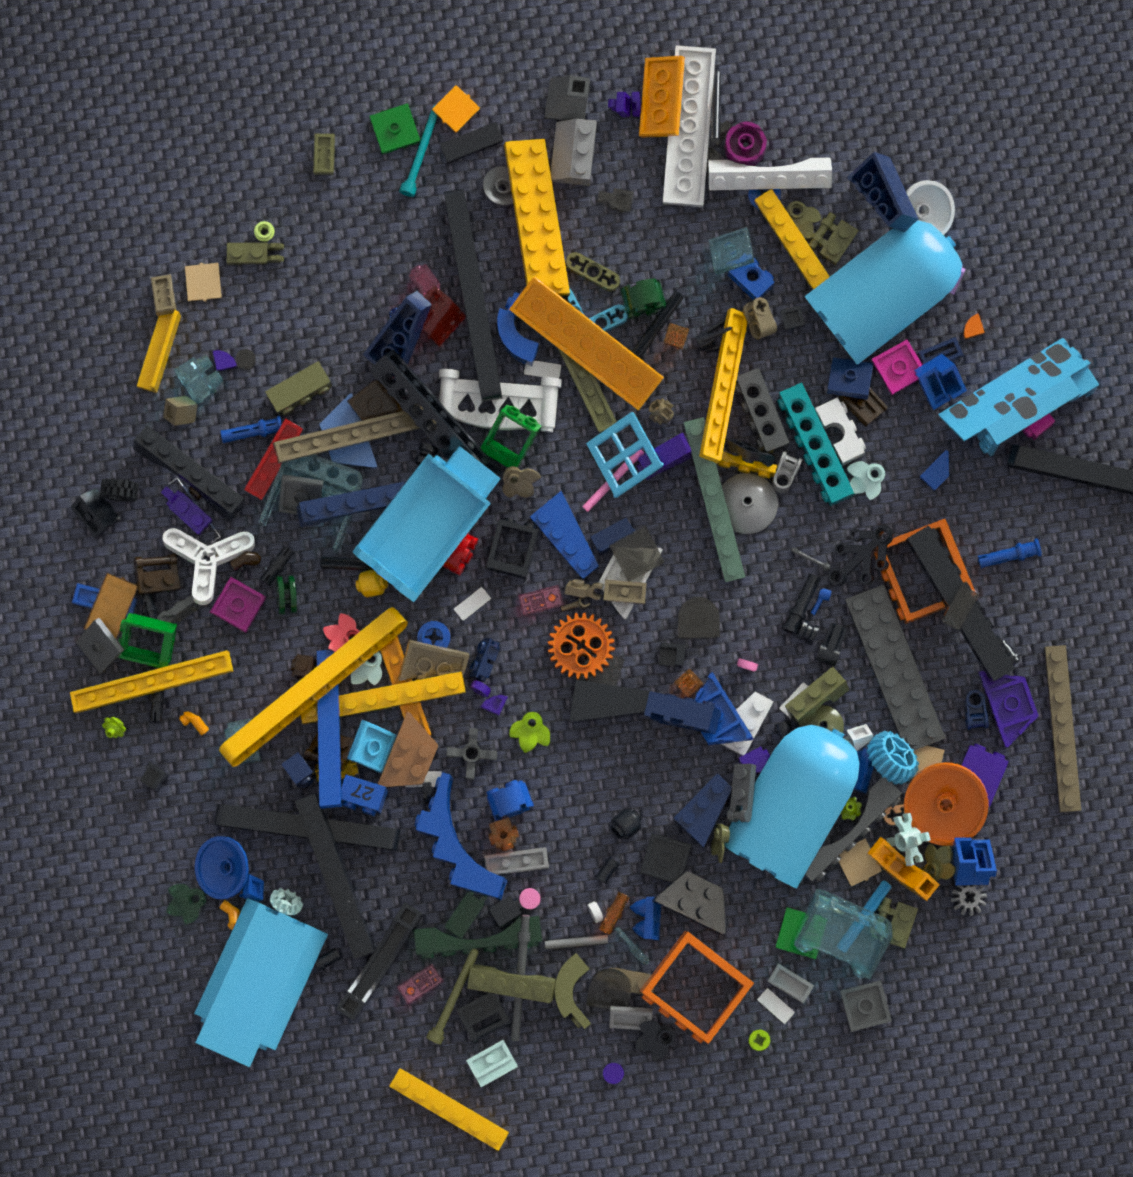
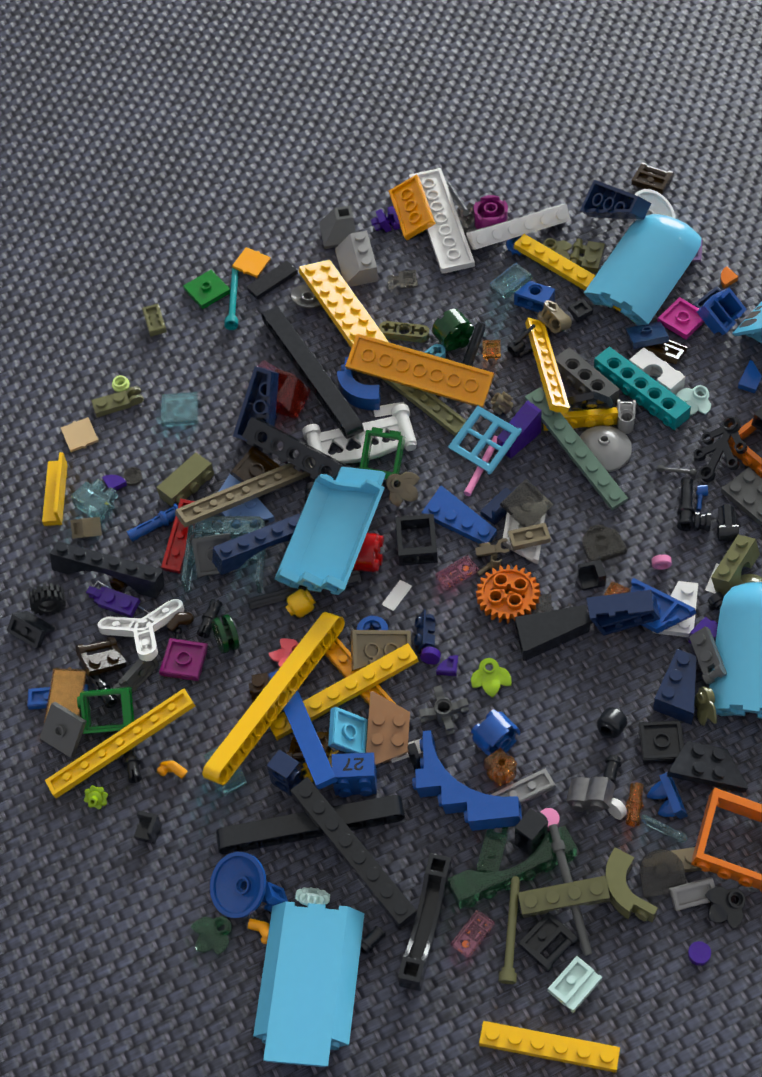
camera: 15 degrees left, 25 degrees down
dark tan plate [151,274,177,316] -> none
light aqua plate [351,651,382,685] -> none
light grey bar [545,935,608,949] -> none
none -> clear light blue tile [161,392,198,427]
none -> flat silver brick [566,777,615,812]
none -> dark brown plate [631,162,674,194]

